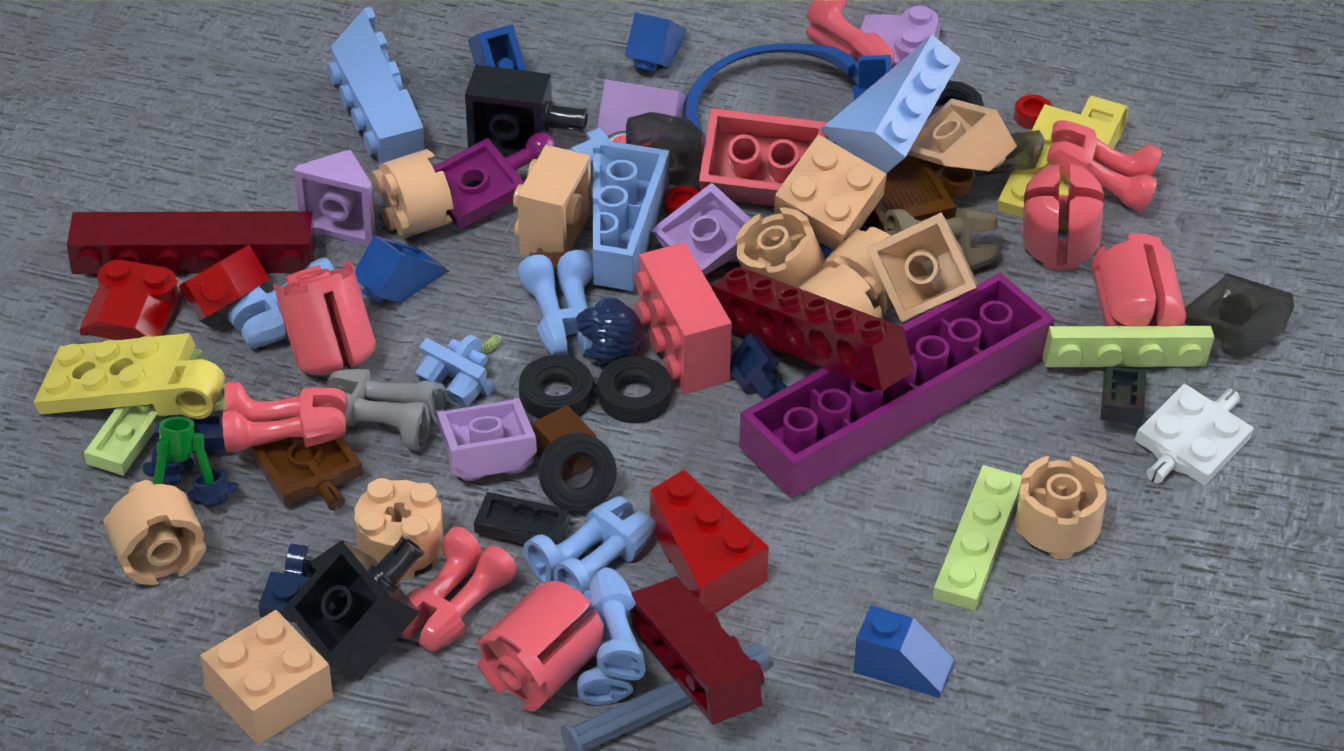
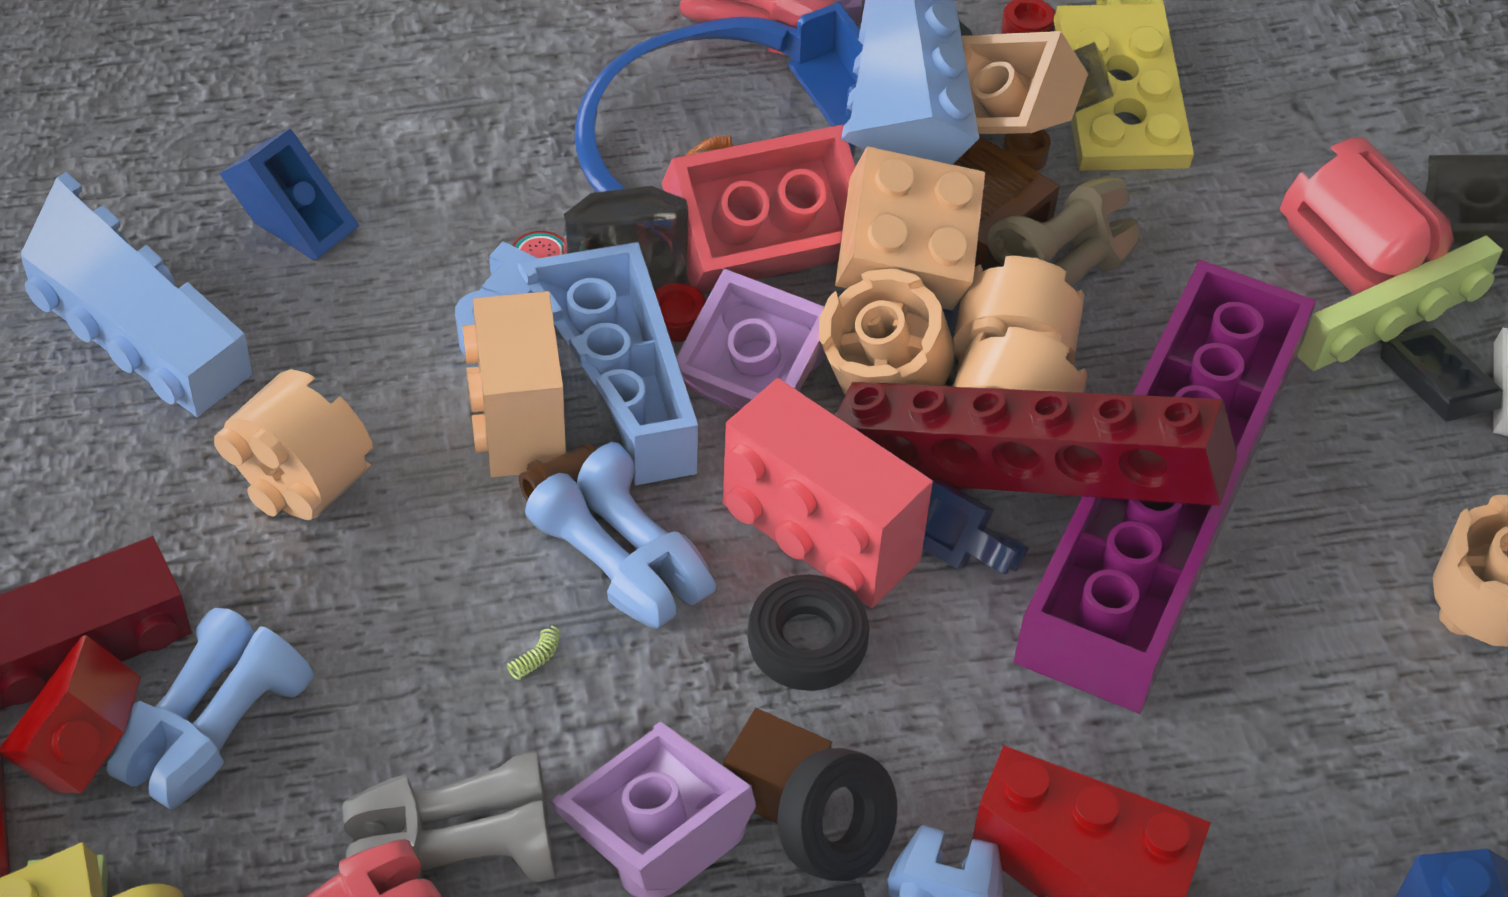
camera: 30 degrees left, 5 degrees up
coral cylinder [273,261,376,376] -> none
lavender slope [294,149,376,246] -> none
blue slope [355,235,446,303] -> none
light blue hips [415,335,495,408] -> none
magenta plate [433,133,557,229] -> none
black brick [465,64,588,158] -> none
black tyre [519,355,594,419] -> none
dark blue hair [576,297,643,363] -> none
lavender slope [597,79,687,150] -> none
blue slope [625,12,687,72] -> none
light nougat slope [866,212,977,322] -> none
yellowish green plate [933,465,1022,611] -> none
coral cylinder [1022,164,1104,272] -> none
coral piece [1047,120,1161,211] -> none

